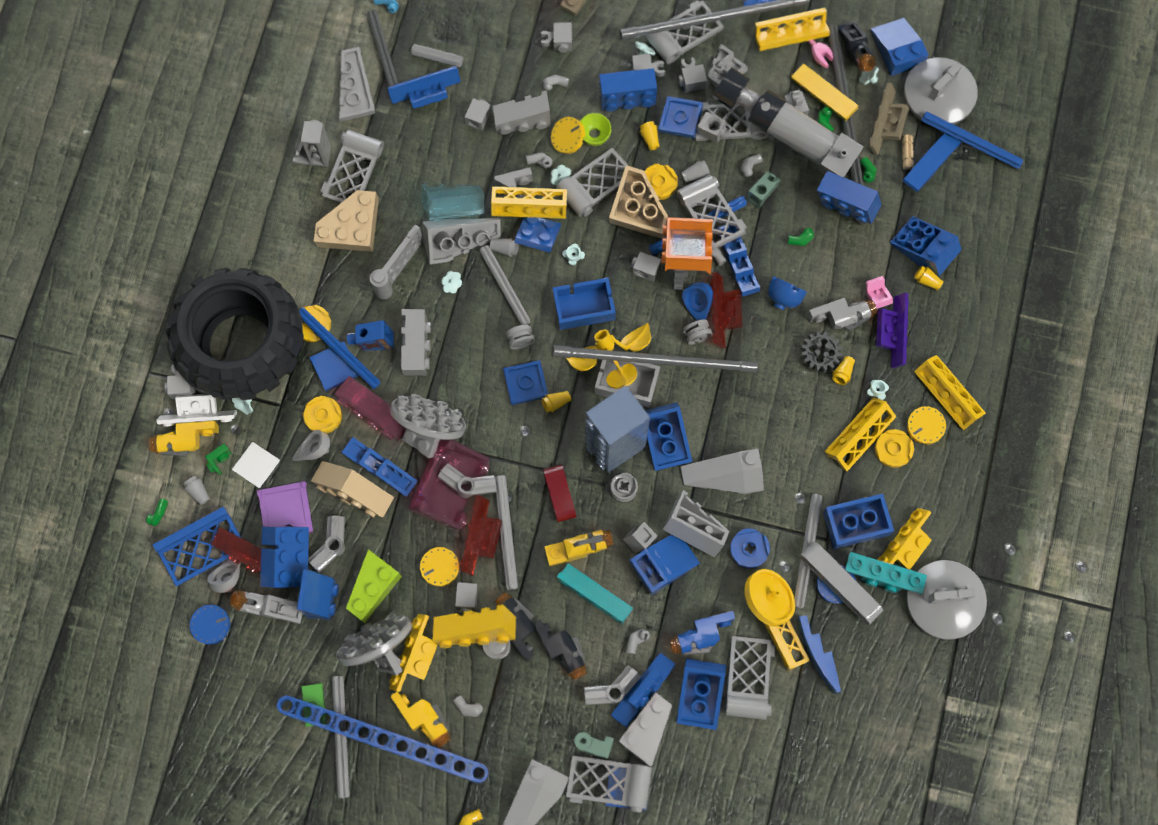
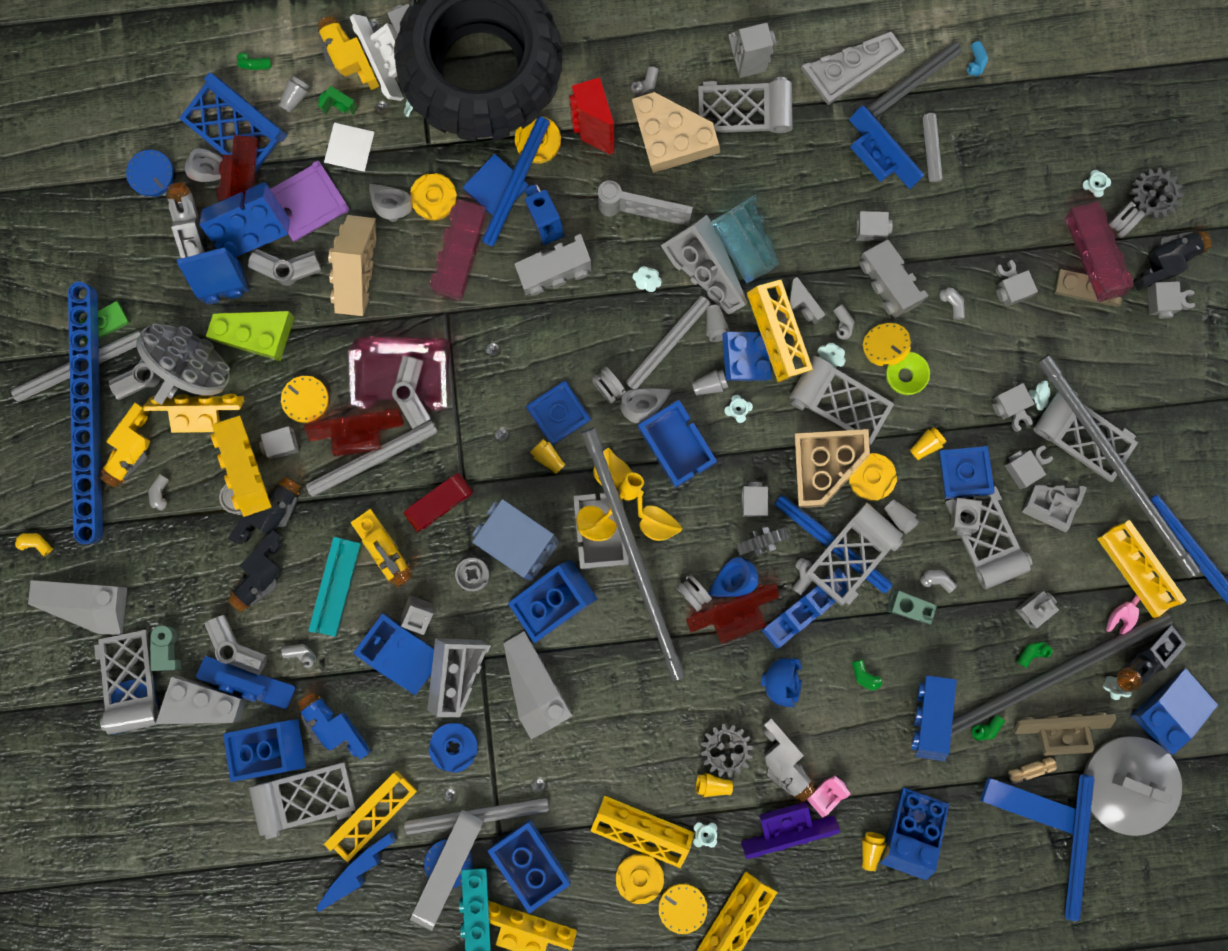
camera: 70 degrees right, 10 degrees up
blue slope [341,437,417,497] -> none
light grey bracket [390,394,466,458] -> none
blue piece [599,68,657,111] -> none
orange window [662,217,713,275] -> none
light grey piece [713,67,864,177] -> none
yellow piece [745,569,795,626] -> none
yellow tile [791,64,858,121] -> none
none -> light grey piece [109,358,161,400]
none -> red slope [568,77,614,155]
none -> light grey piece [620,388,671,423]
none -> light grey arm [631,67,659,97]
none -> light grey cone [692,369,729,396]

